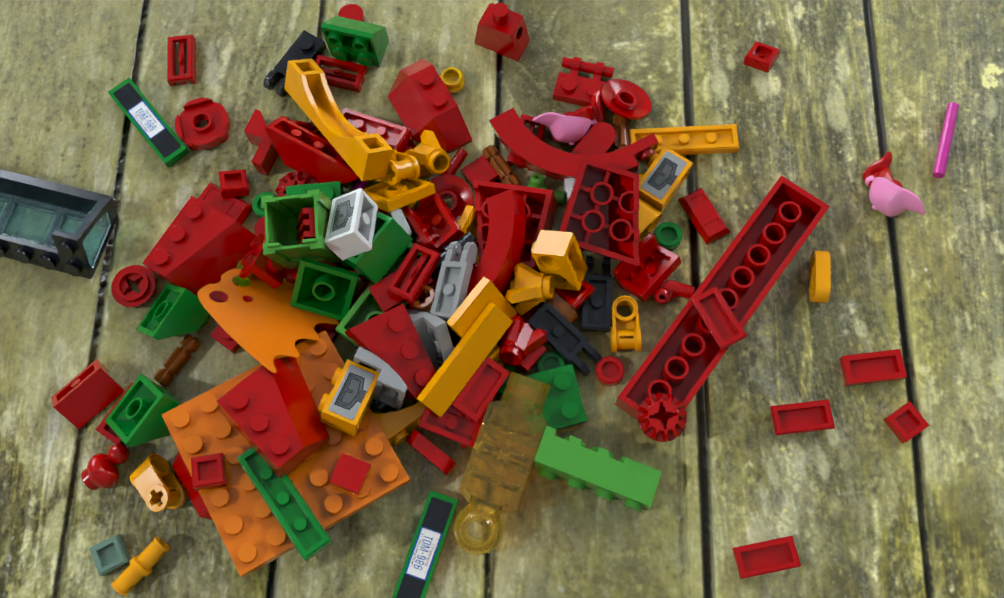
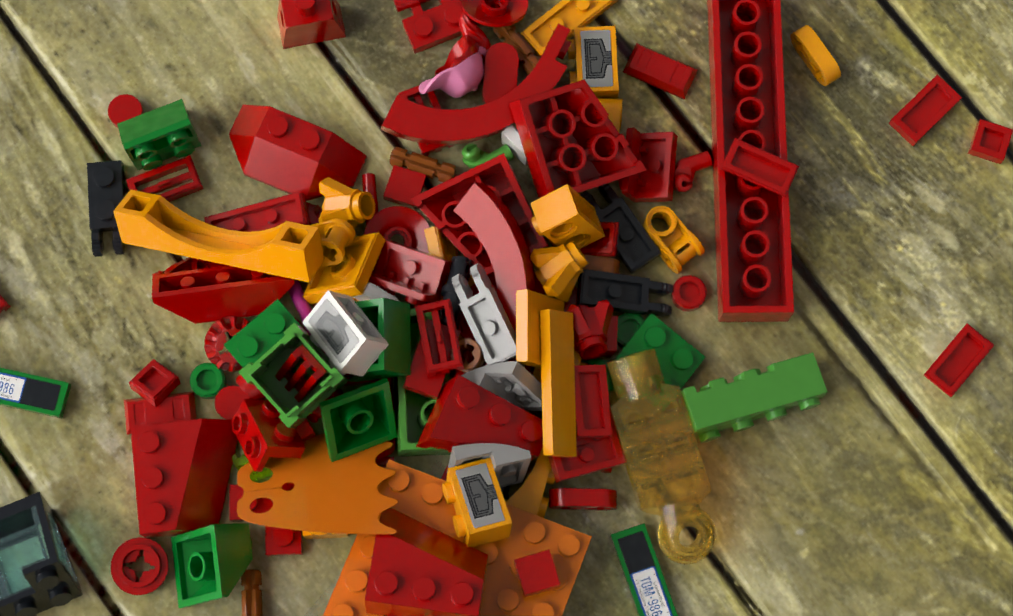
camera: 45 degrees left, 5 degrees up
red plate [175,98,230,150] -> none
red slope [244,109,279,176] -> none
yellow plate [440,67,465,93] -> none
red gear [637,392,687,442] -> none
green tile [654,222,682,251] -> none
red tile [770,399,835,436] -> none

